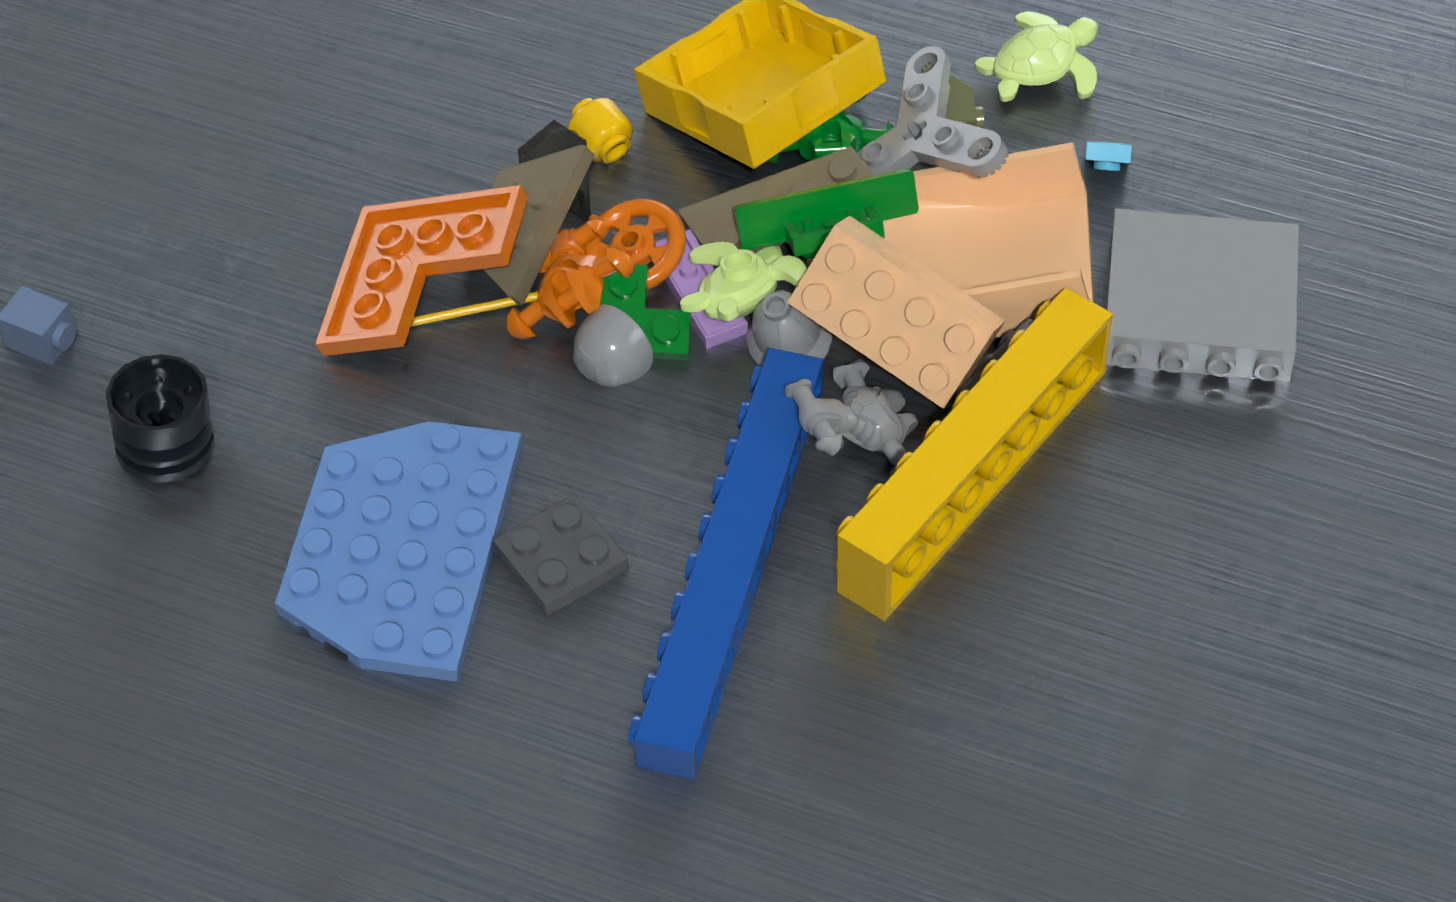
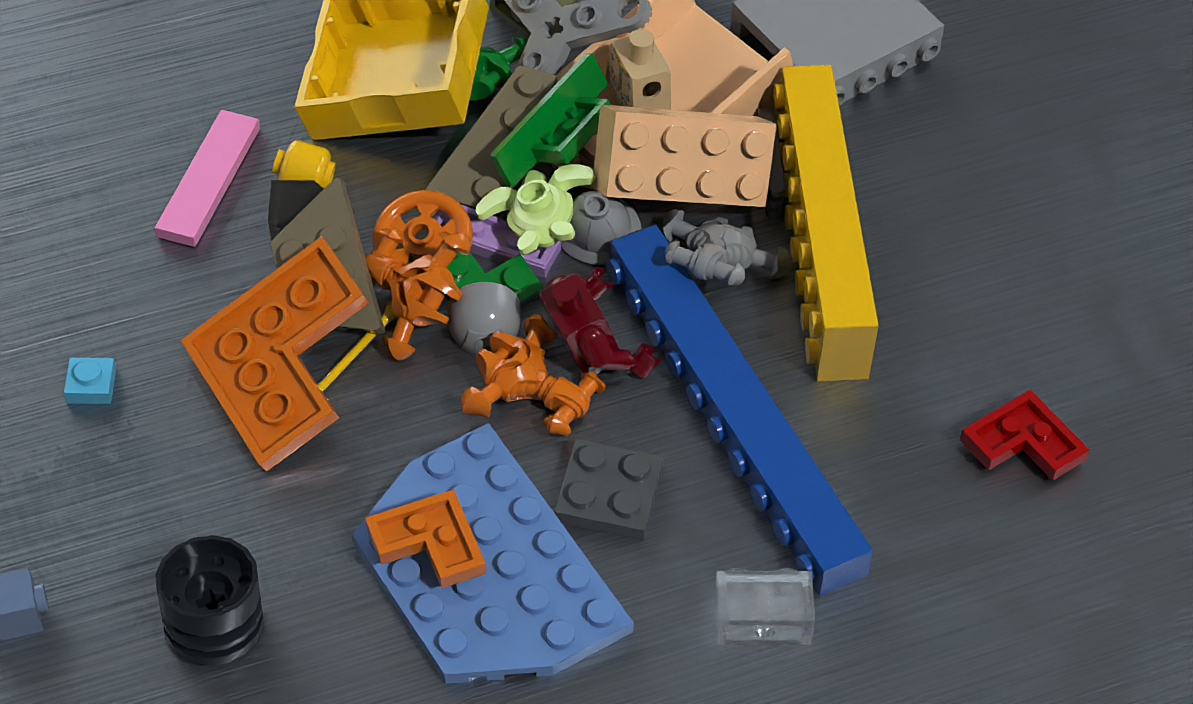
camera: 45 degrees left, 0 degrees up
none -> medium azure plate [64,358,117,404]
none -> bright pink tile [155,110,260,247]
none -> orange plate [365,489,486,588]
none -> orange piece [460,314,606,437]
none -> dark red torso [539,267,661,378]
none -> tan torso [605,29,671,110]
none -> clear brick [714,568,815,645]
none -> red plate [960,389,1090,481]

